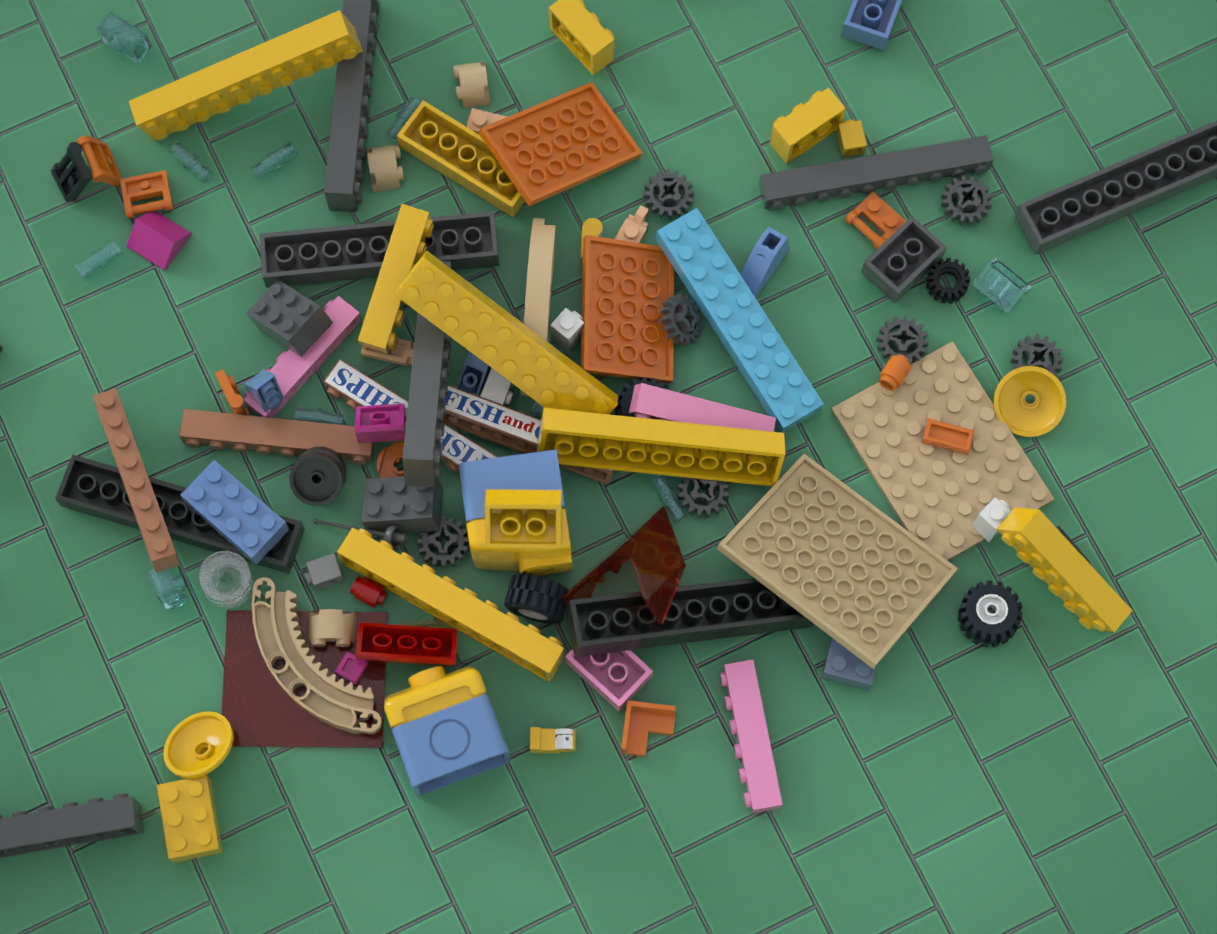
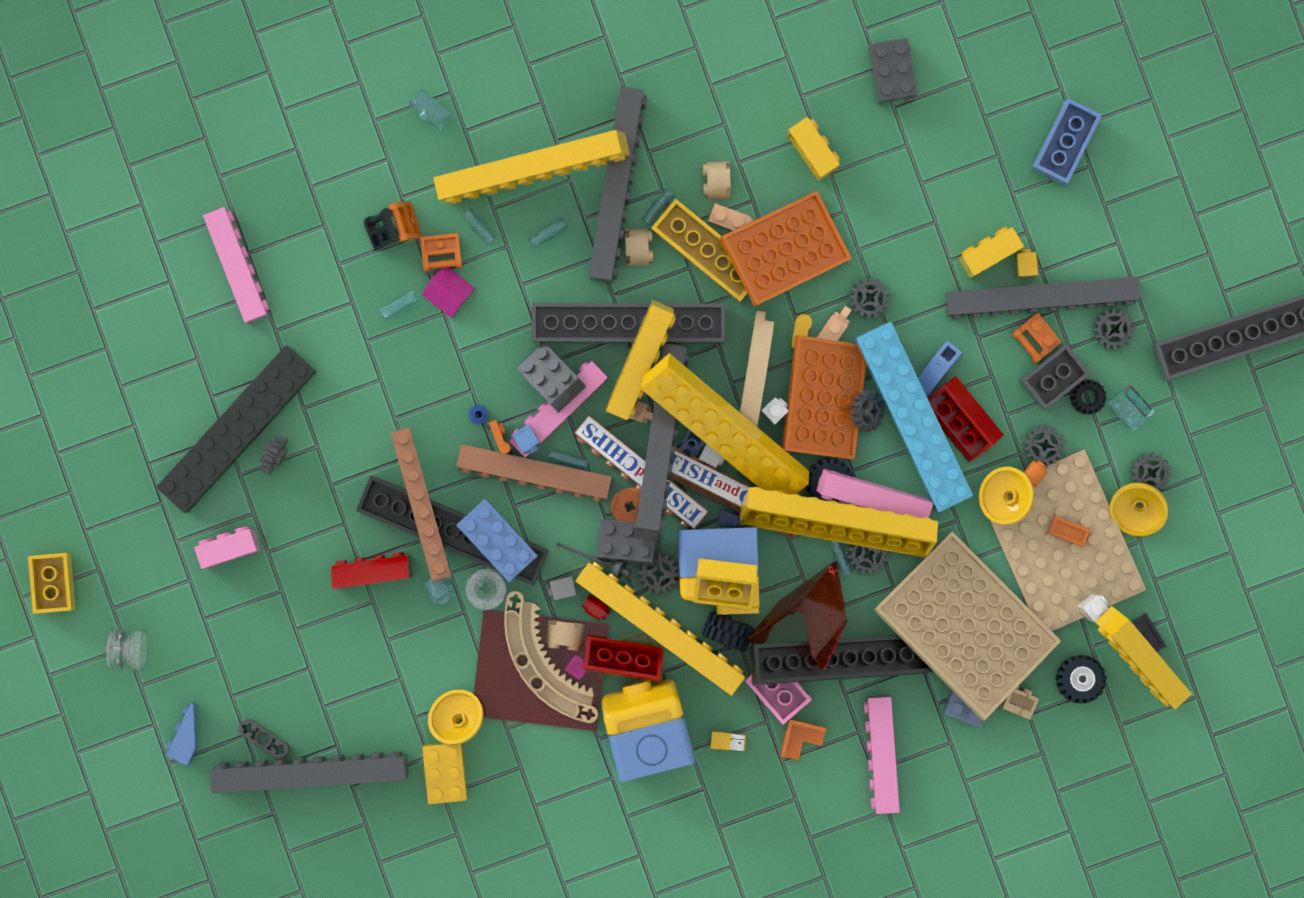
camera: 10 degrees right, 15 degrees up
pearl dark grey wheel [289,446,347,506] -> none
dark pink slope [355,404,406,443] -> none
none -> red slope [331,552,412,589]
none -> blue plate [469,405,489,424]
none -> red slope [927,376,1004,463]
none -> yellow dish [979,467,1034,525]
none -> tan cylinder [999,686,1039,720]

